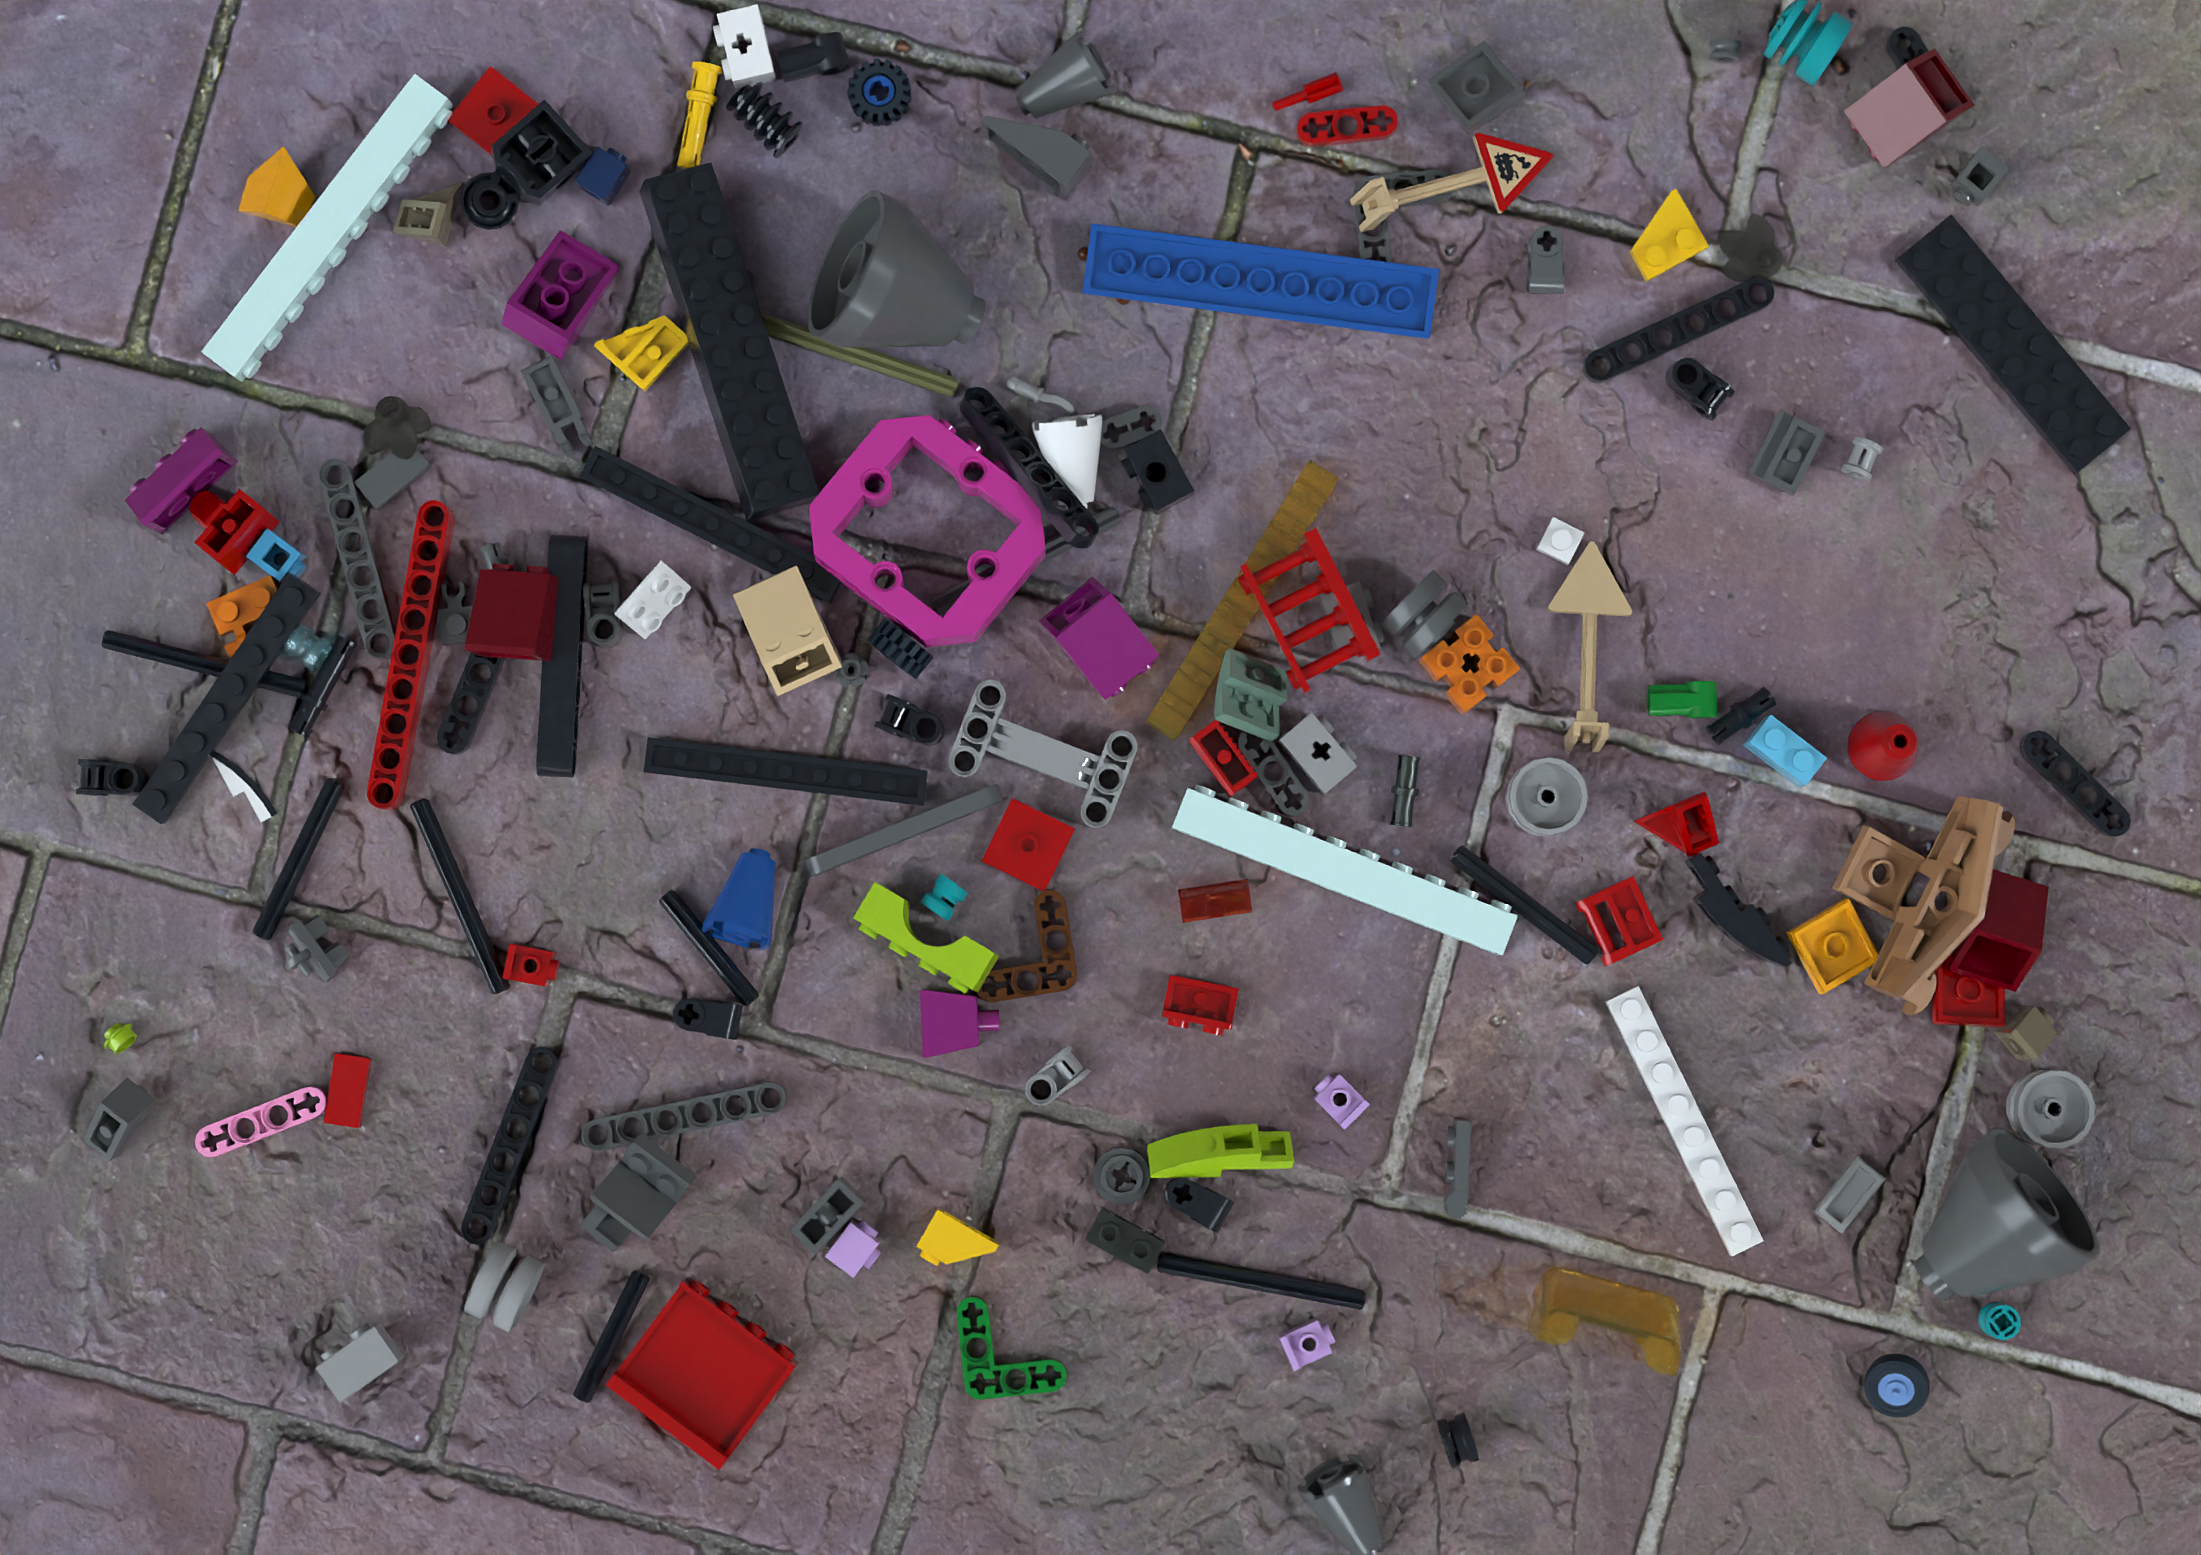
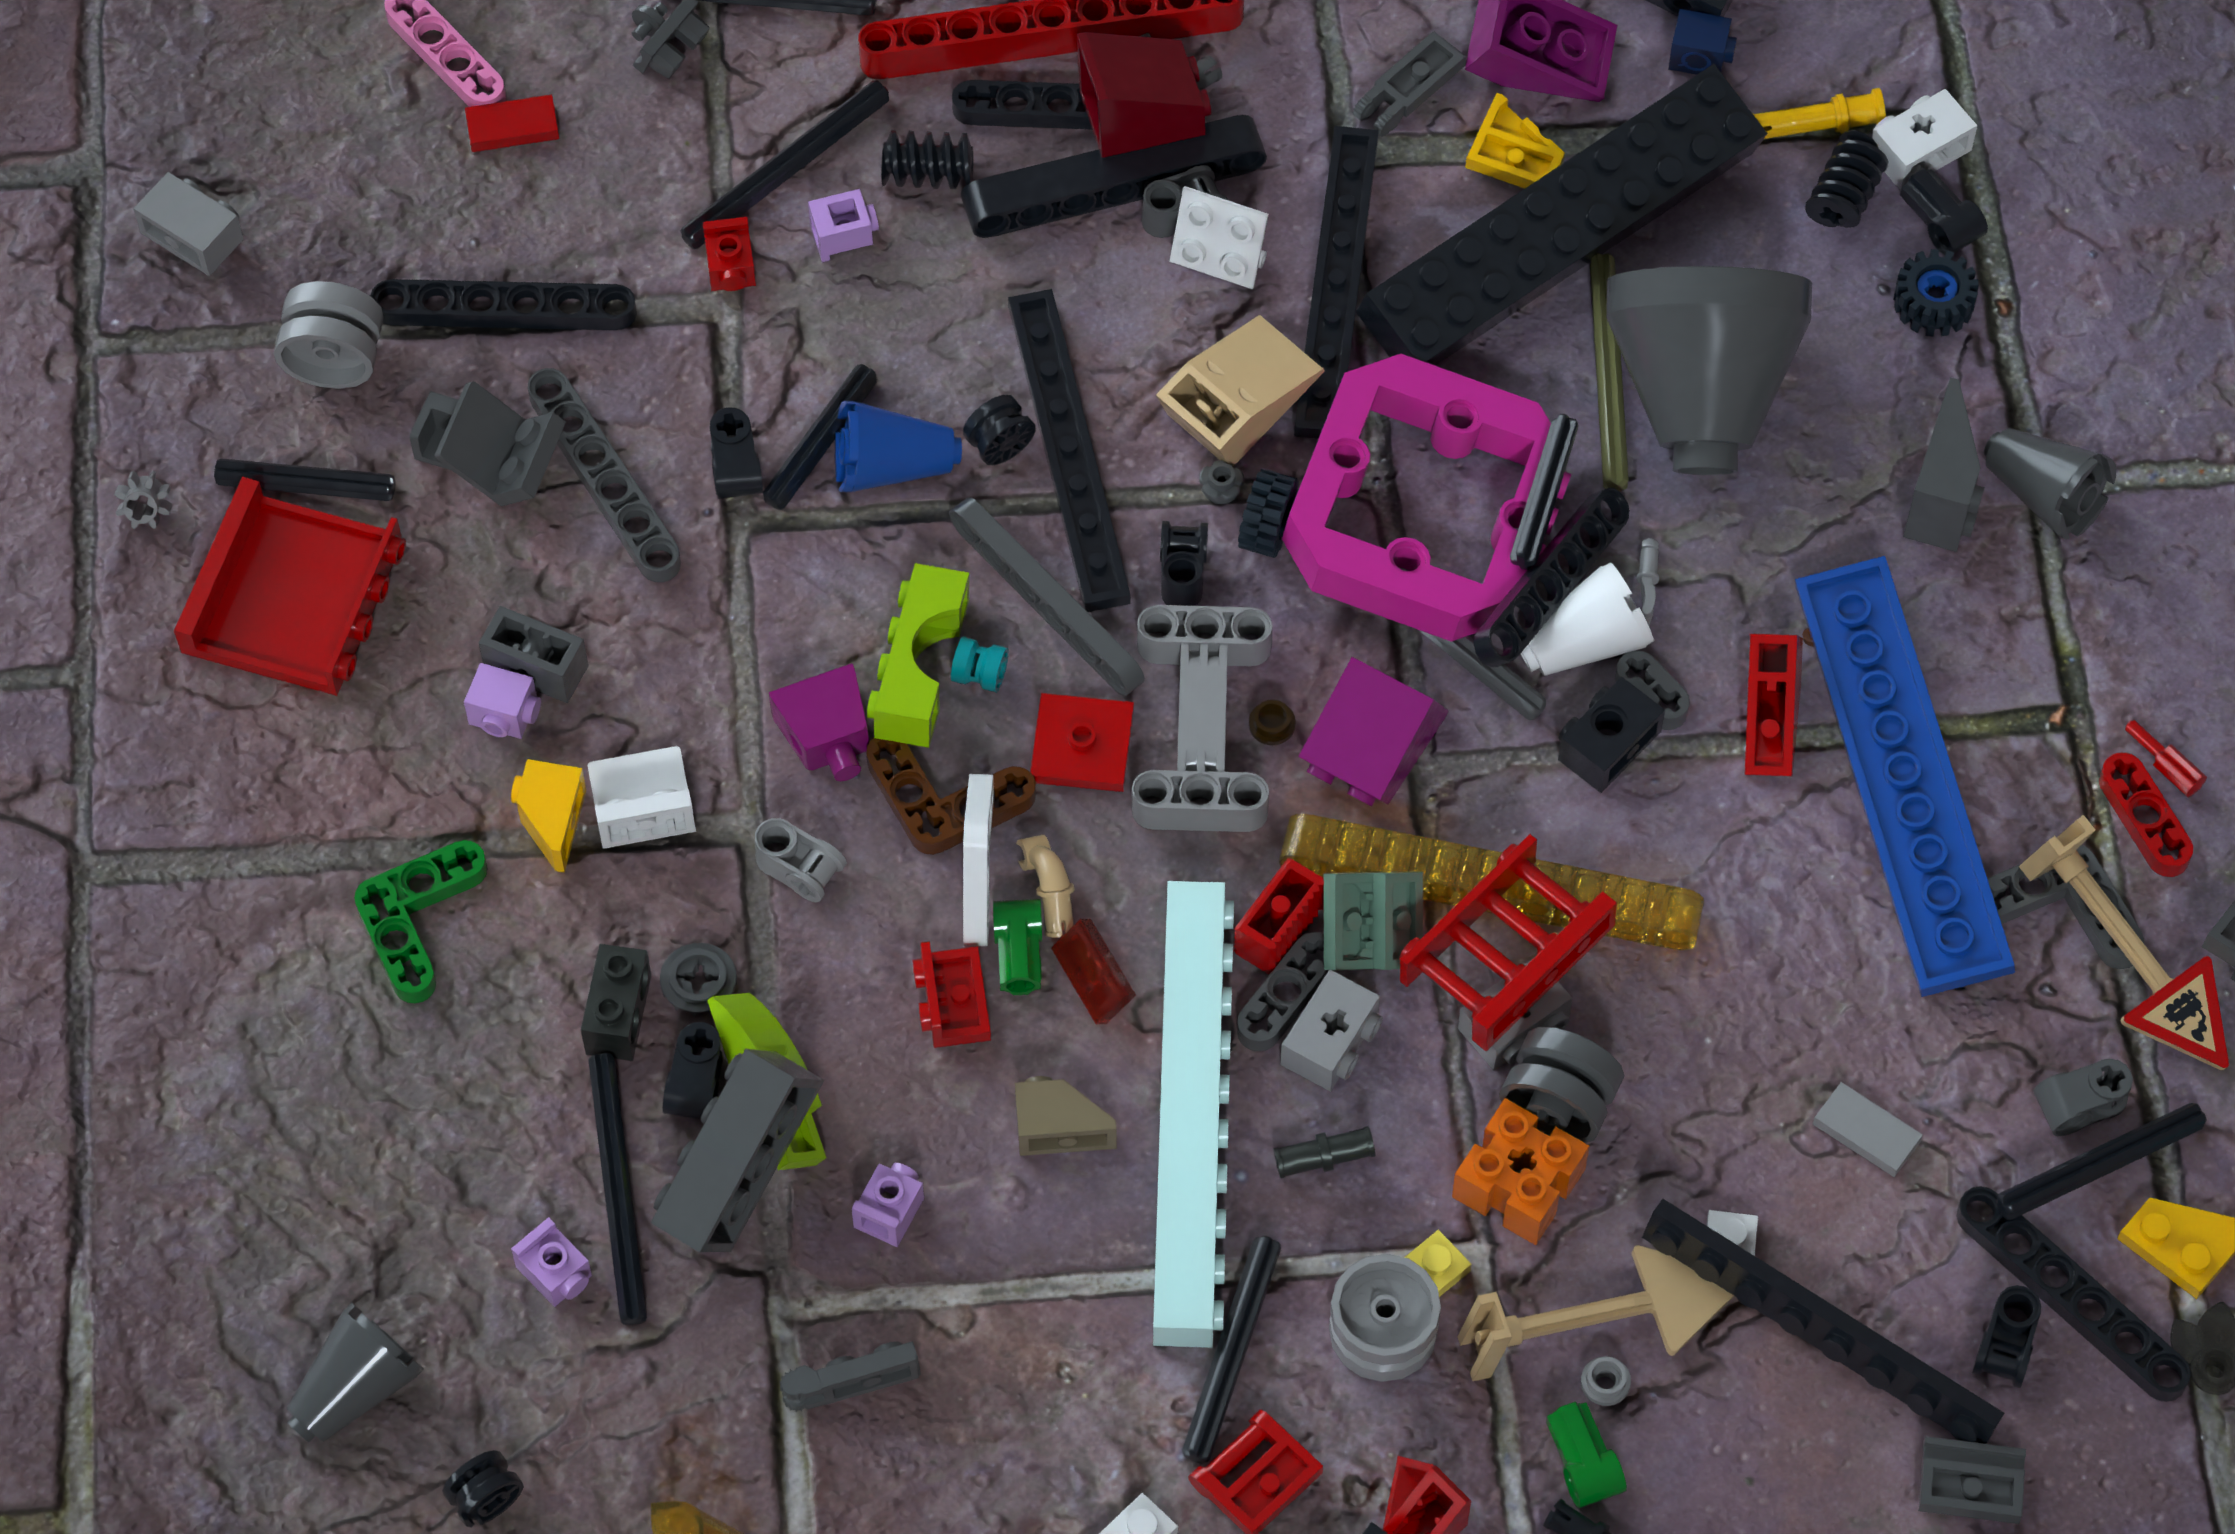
camera: 70 degrees right, 25 degrees down
none -> light grey gear [114,471,173,529]
none -> white bracket [588,746,696,849]
none -> dark grey brick [651,1049,825,1252]
none -> lavender brick [808,189,879,262]
none -> black piece [881,130,974,189]
none -> black wheel [963,395,1036,465]
none -> white beam [963,774,994,946]
none -> green piece [993,899,1042,995]
none -> dark tan slope [1015,1076,1117,1156]
none -> tan piece [1016,835,1076,938]
none -> dark brown plate [1249,699,1296,746]
none -> light yellow plate [1404,1229,1472,1297]
none -> black axle [1510,414,1578,570]
none -> light grey plate [1581,1356,1631,1406]
none -> black plate [1642,1199,2005,1444]
none -> red slope [1745,634,1803,777]
none -> light grey tile [1813,1082,1923,1177]
none -> black axle [1995,1103,2207,1220]

